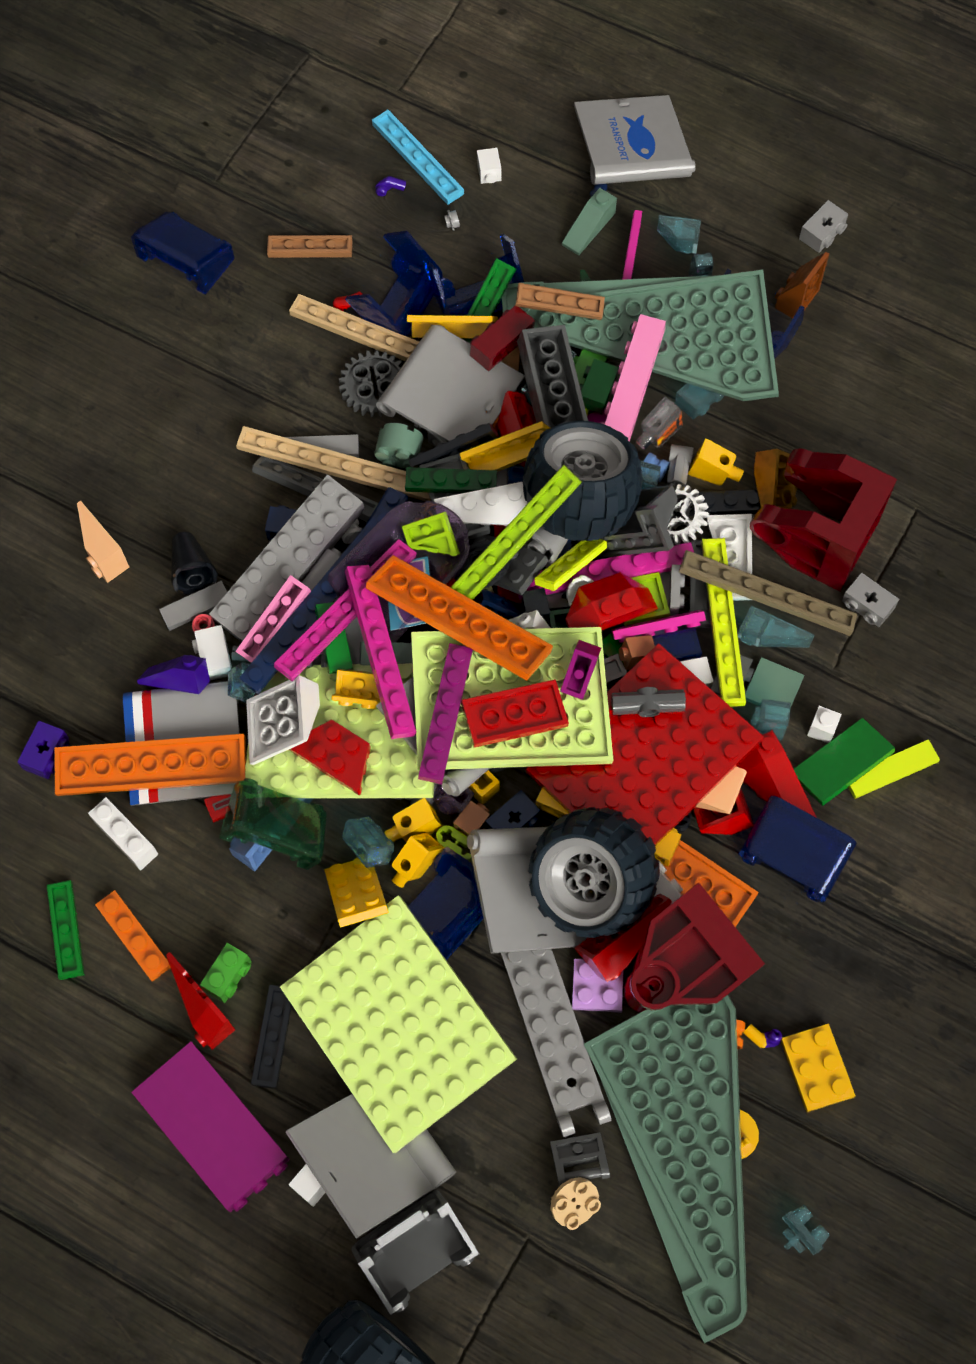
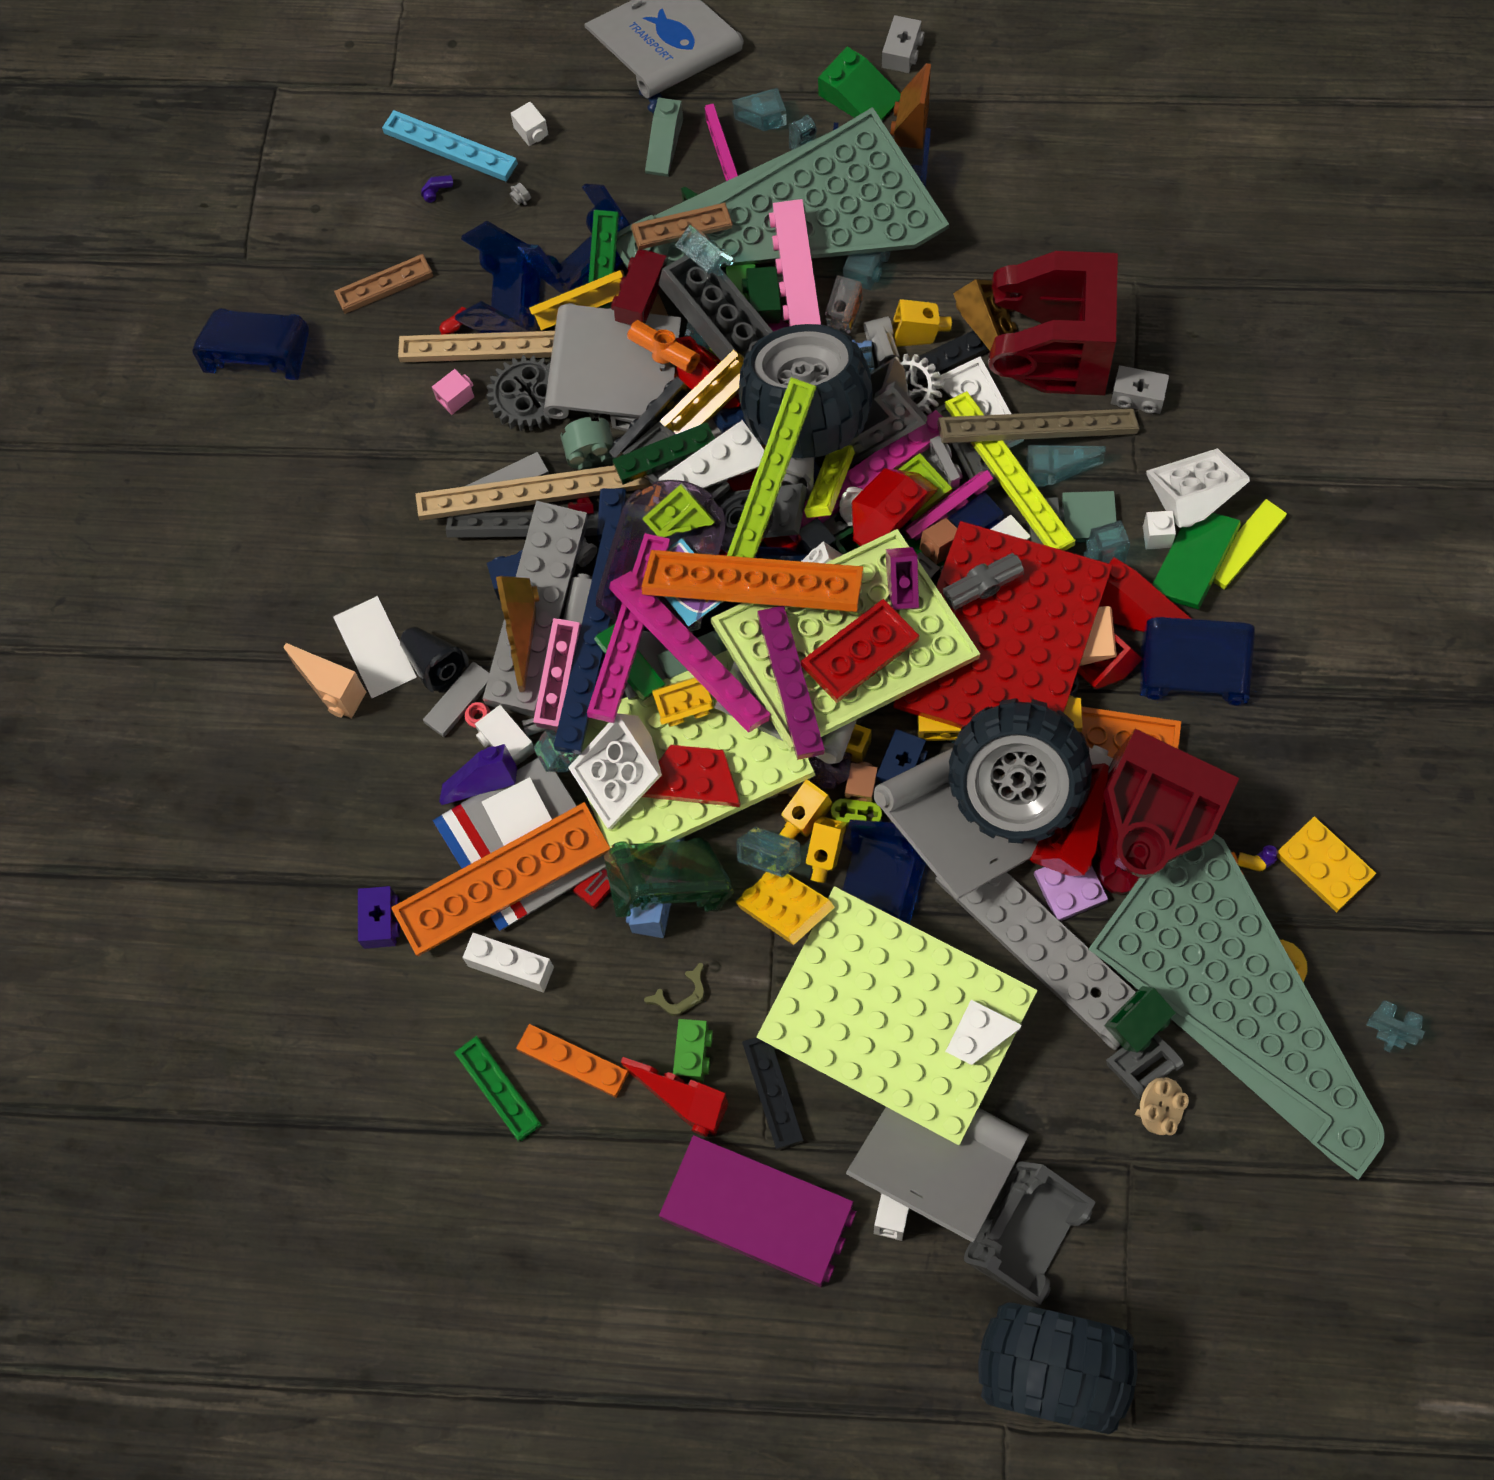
camera: 20 degrees left, 0 degrees up
none -> white sticker [333,596,417,698]
none -> bright pink brick [432,369,474,415]
none -> white tile [482,777,552,846]
none -> pearl gold wedge [496,576,540,692]
none -> dark red tile [568,497,594,514]
none -> orange piece [627,320,700,374]
none -> olive helmet [644,963,704,1016]
none -> clear light blue hinge [675,225,735,276]
none -> green slope [818,46,901,121]
none -> white wing [945,1000,1022,1065]
none -> dark green brick [1104,986,1176,1053]
none -> white slope [1146,448,1250,528]

